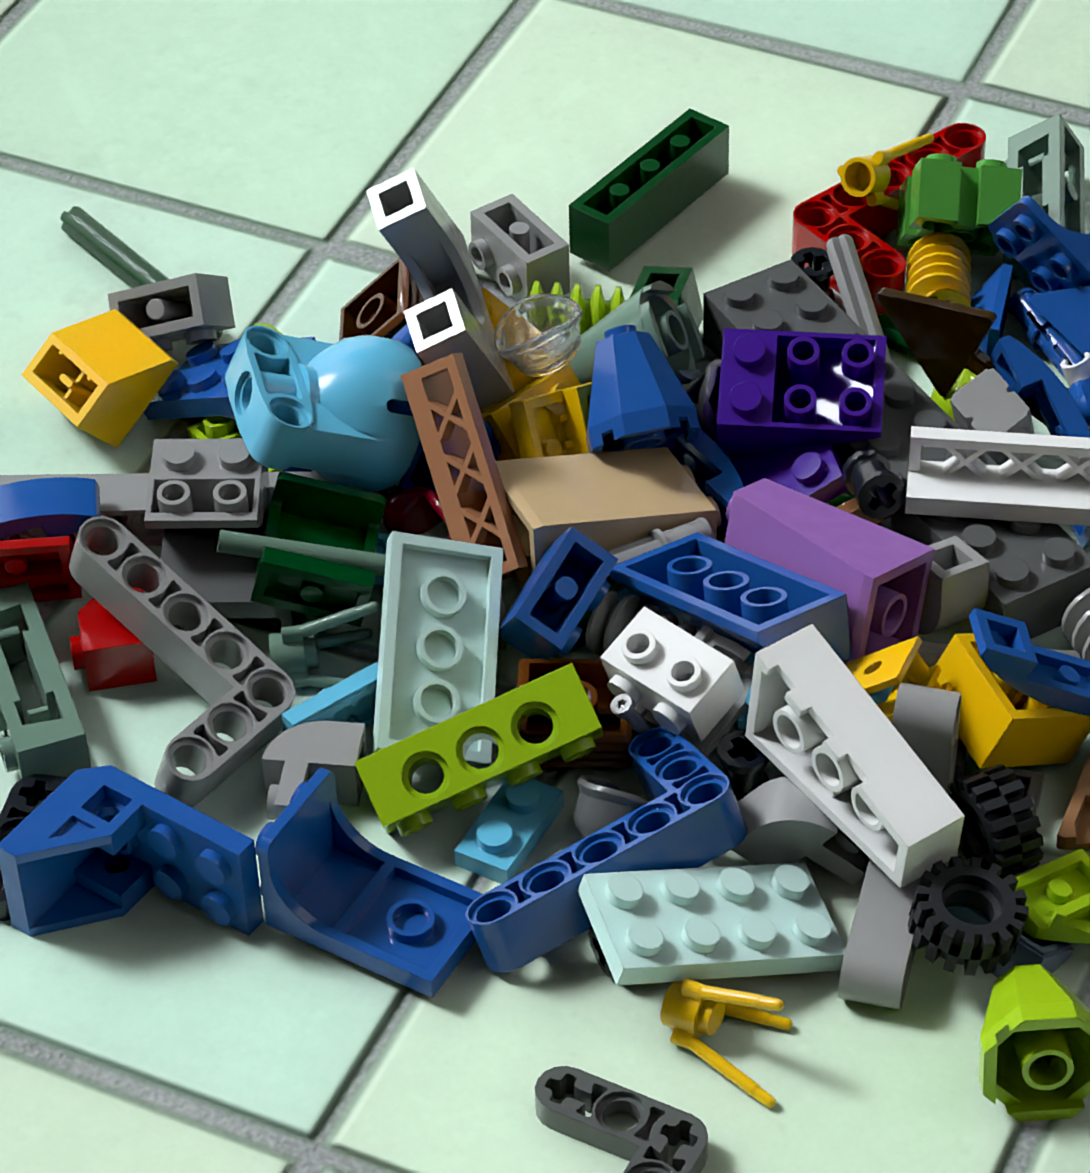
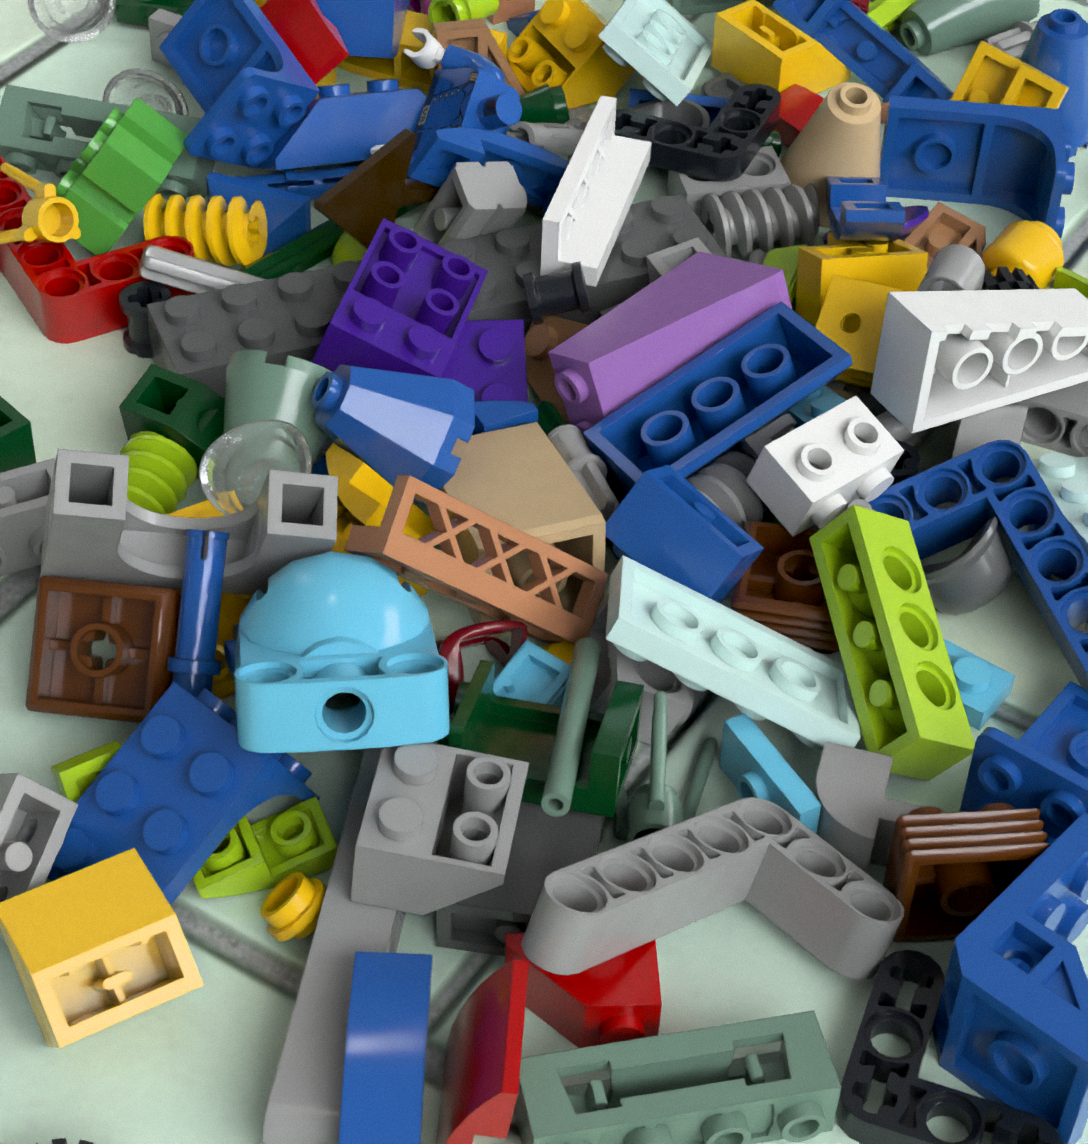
camera: 85 degrees left, 0 degrees up
none -> reddish brown brick [883,803,1050,942]

